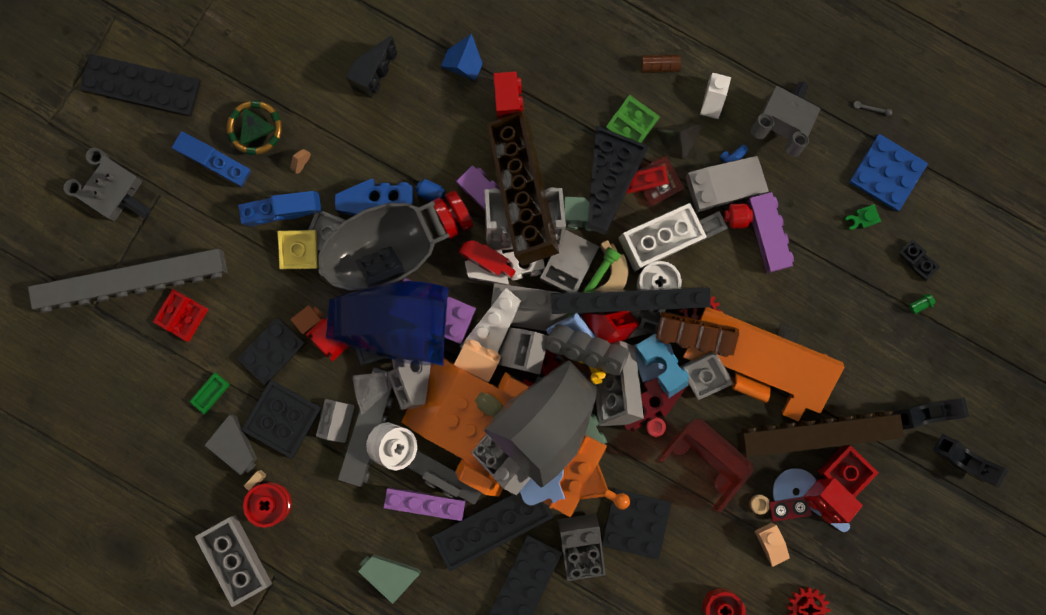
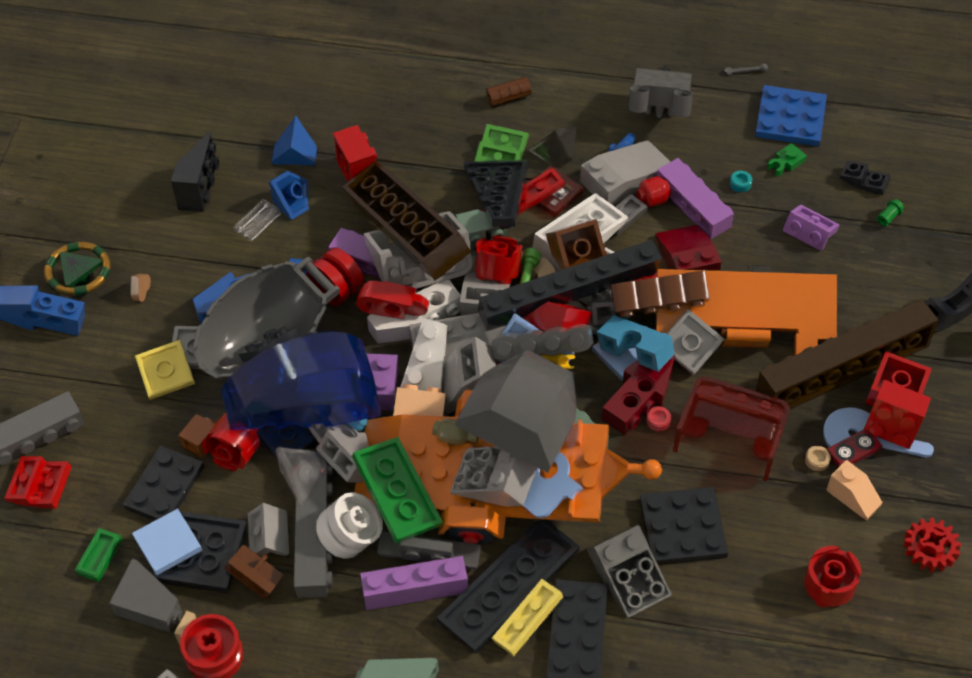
camera: 15 degrees left, 30 degrees down
blue brick [238,191,322,226] -> none
light grey slope [594,341,644,426] -> none
white slope [700,73,731,119] -> none
none -> light blue tile [132,509,202,576]
none -> reddish brown panel [224,545,283,600]
none -> clear tile [234,199,281,241]
none -> blue slope [269,171,310,220]
none -> green plate [352,437,443,543]
none -> red brick [475,236,522,284]
none -> light yellow plate [492,579,563,656]
none -> reddish brown slope [545,219,607,270]
none -> dark red slope [655,224,721,271]
none -> teal tile [730,171,752,192]
none -> medium lavender bracket [783,205,839,251]

